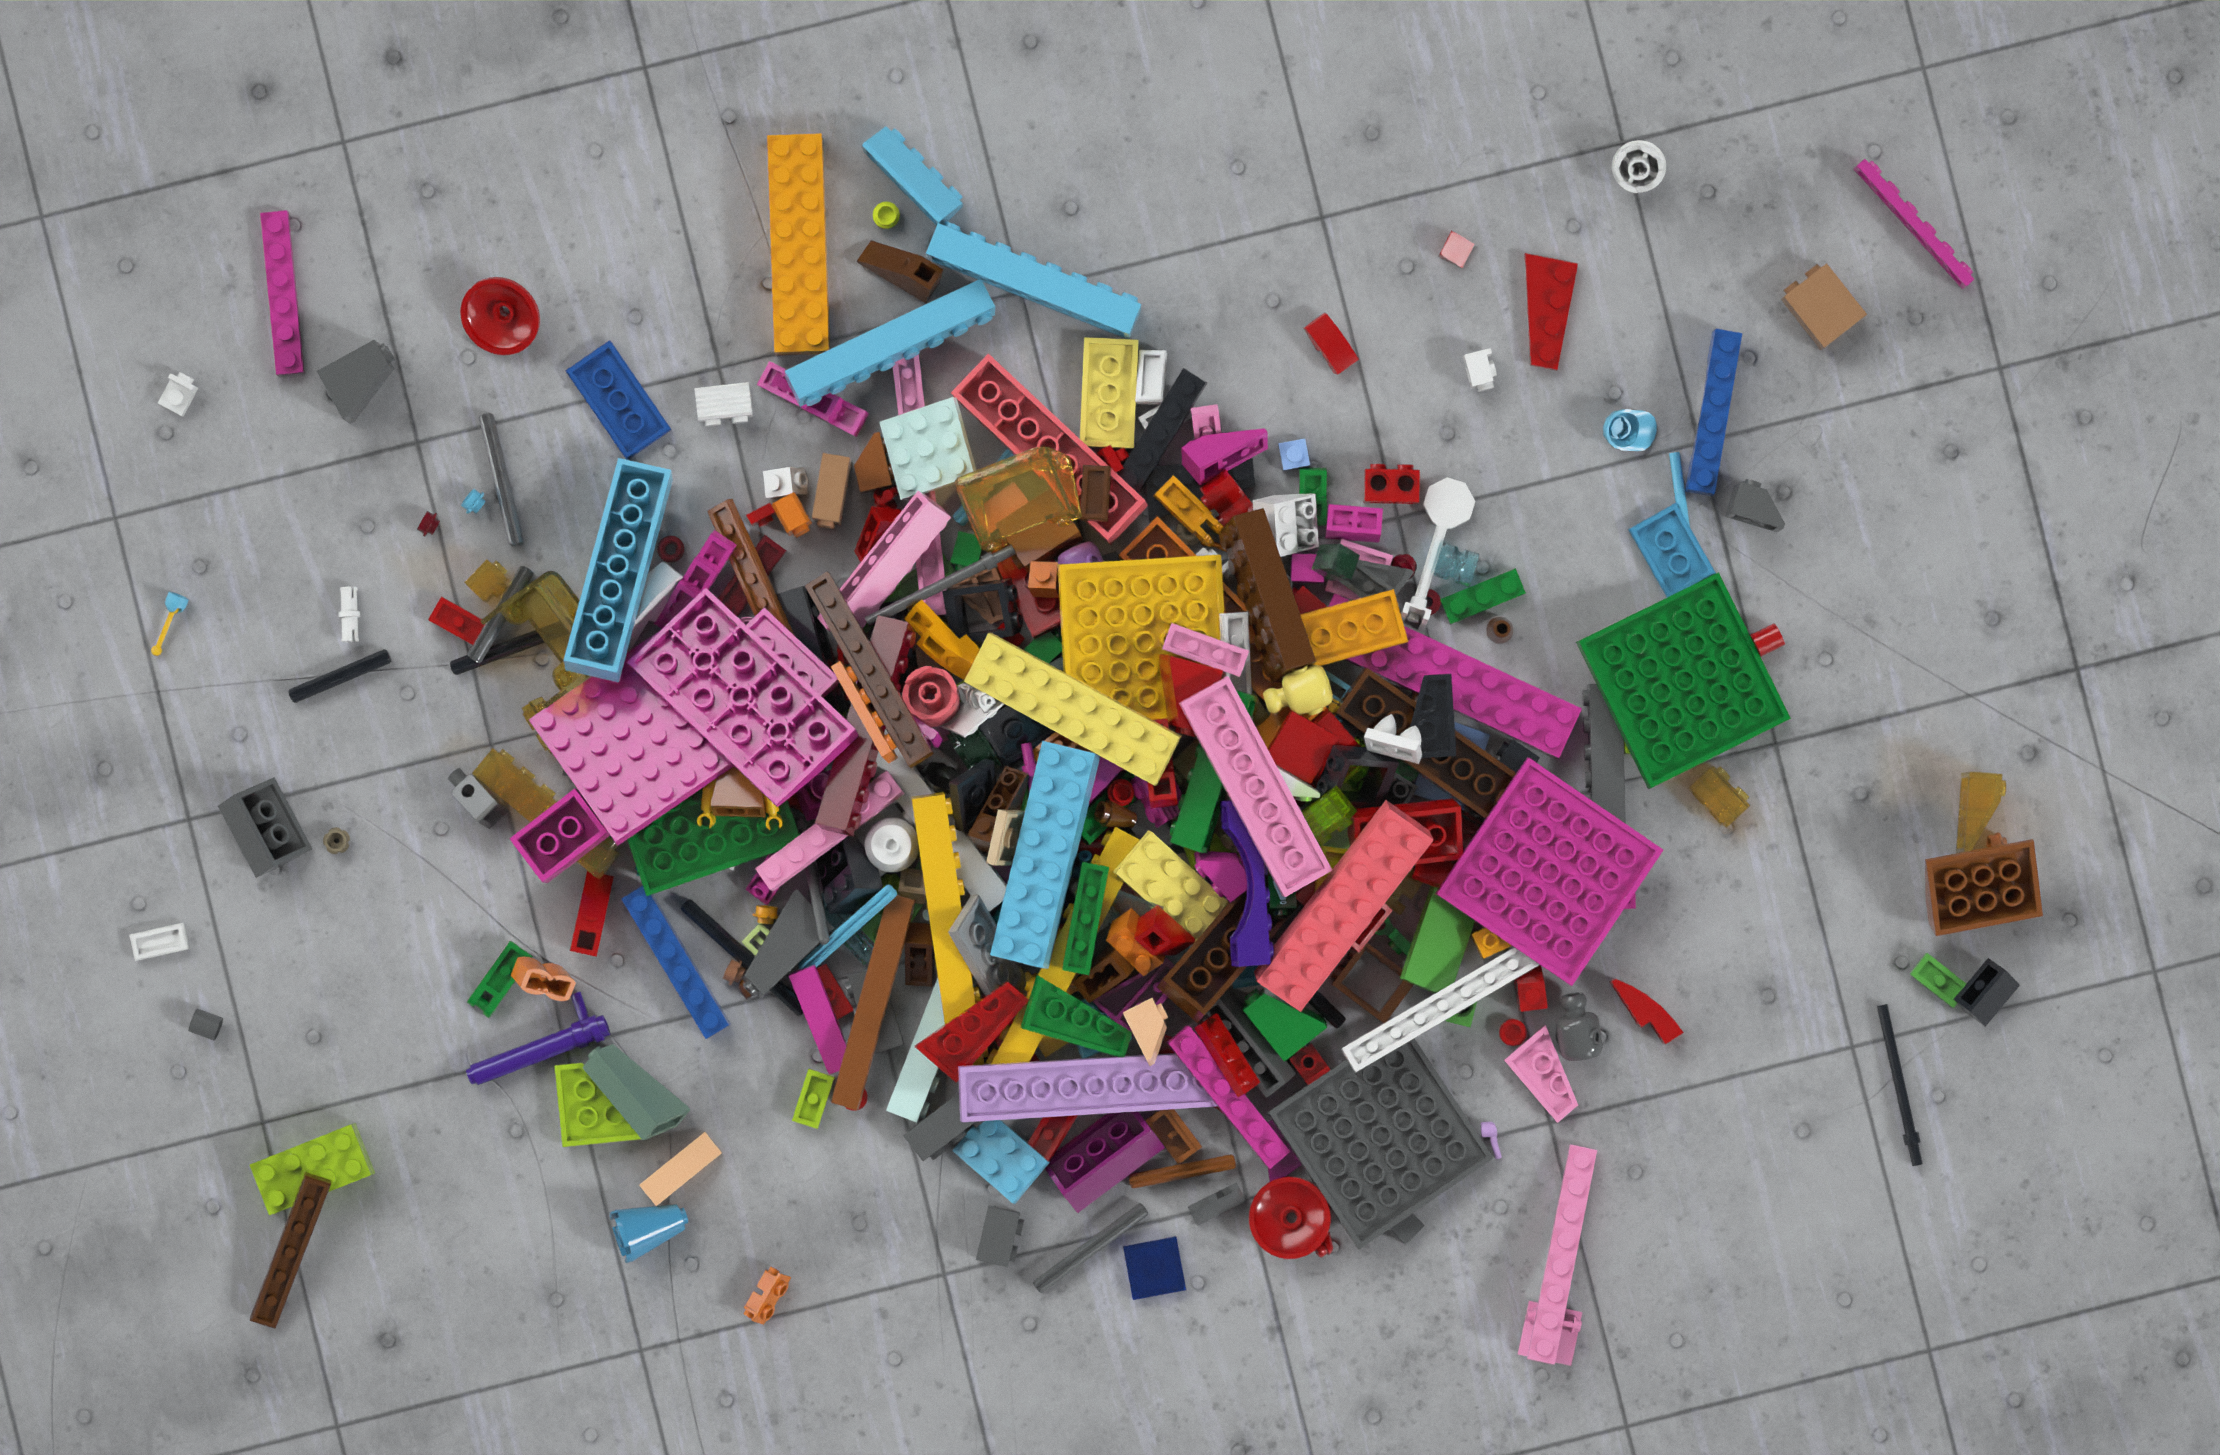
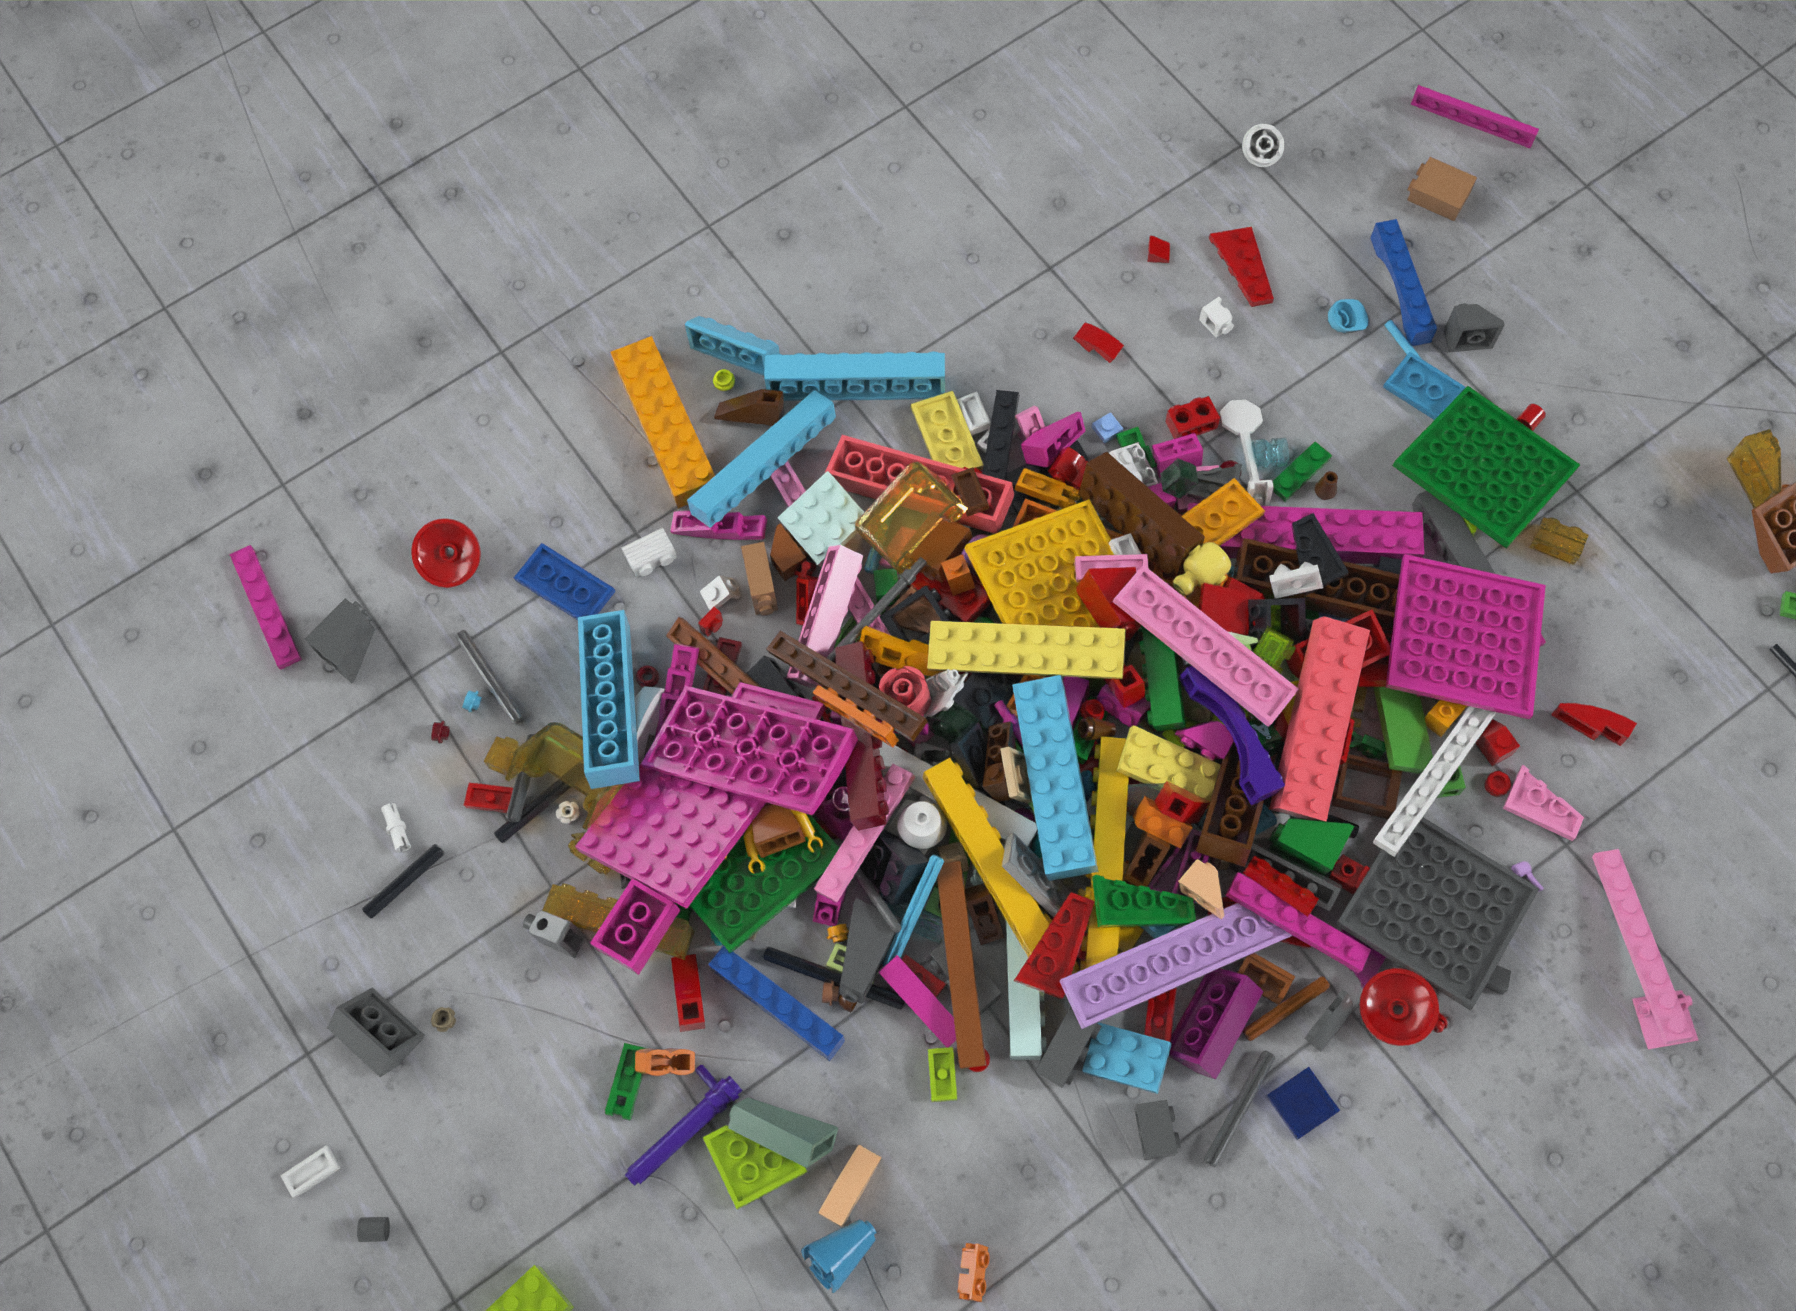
camera: 15 degrees left, 20 degrees down
hinge [151,591,189,656] -> none
white bracket [158,372,198,416] -> none
orange brick [771,492,812,538] -> none
green plate [1062,862,1109,975] -> none
dark grey piece [1555,992,1603,1061] -> none
none -> white plate [556,801,580,824]

